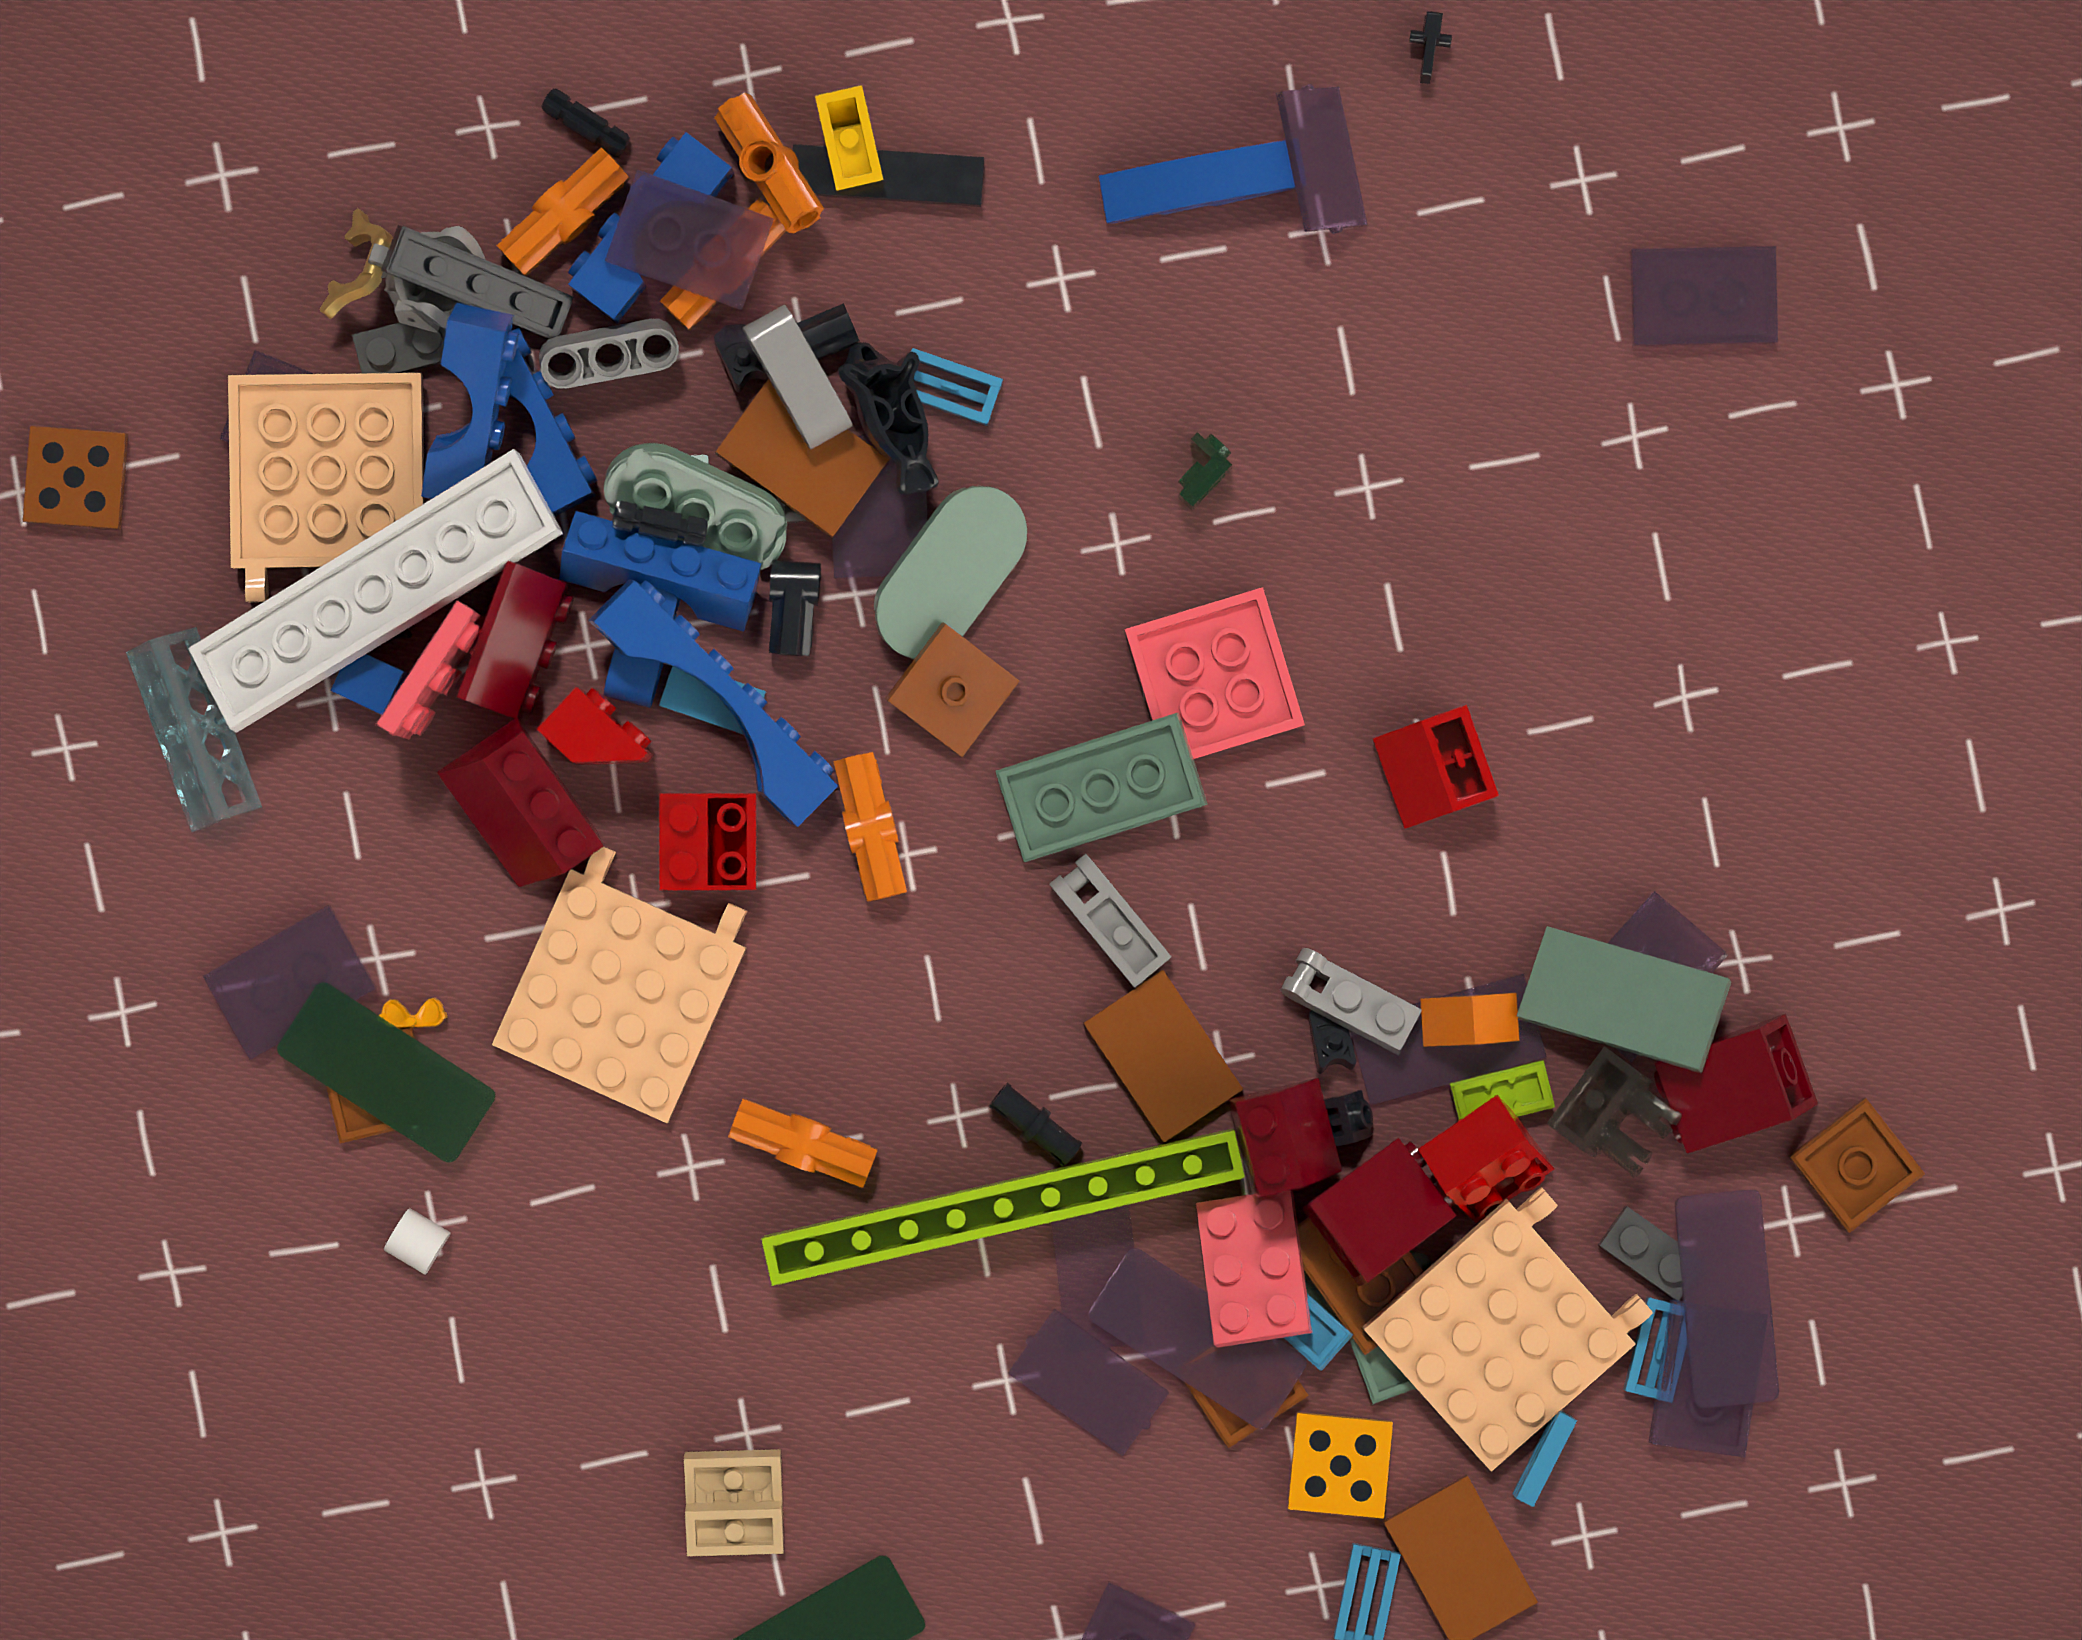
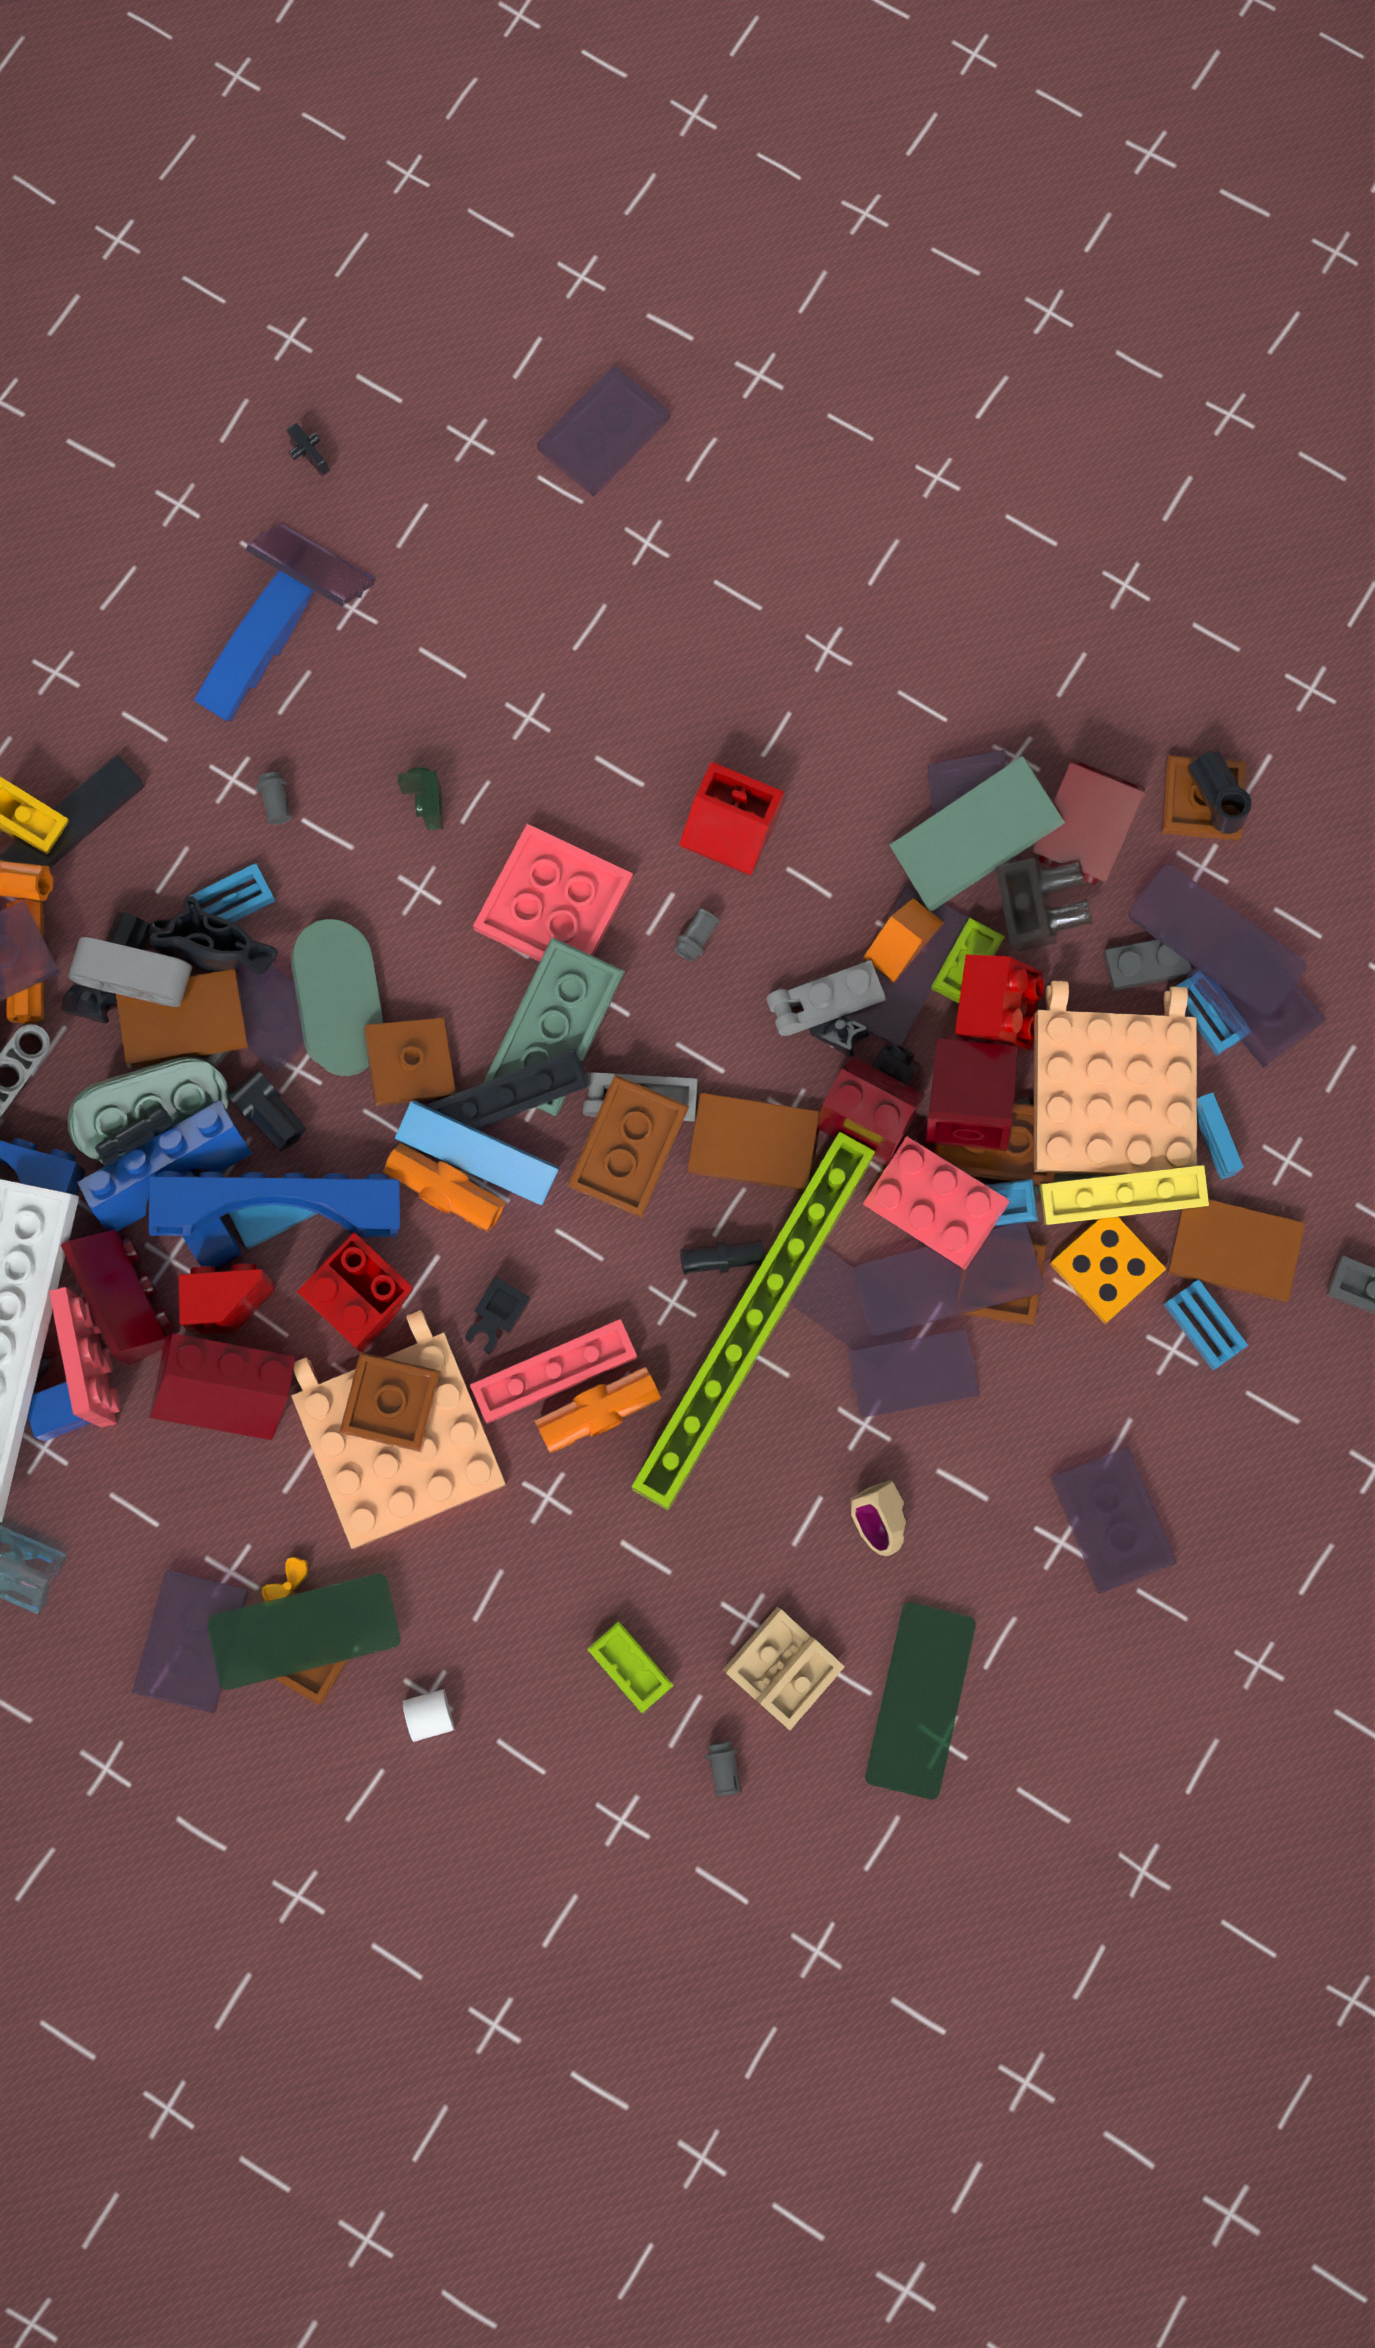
camera: 45 degrees left, 10 degrees down
none -> dark grey pin [256,772,292,825]
none -> dark orange tile [339,1352,442,1453]
none -> tile [395,1100,560,1206]
none -> black tile [426,1048,590,1130]
none -> black plate [465,1277,531,1355]
none -> coral plate [470,1319,637,1424]
none -> dark orange tile [567,1074,689,1218]
none -> lime plate [587,1622,674,1713]
none -> dark grey pin [674,909,720,962]
none -> dark grey pin [705,1741,742,1797]
none -> tan rock [850,1480,906,1556]
none -> light yellow plate [1040,1165,1209,1225]
none -> black piece [1187,751,1252,834]

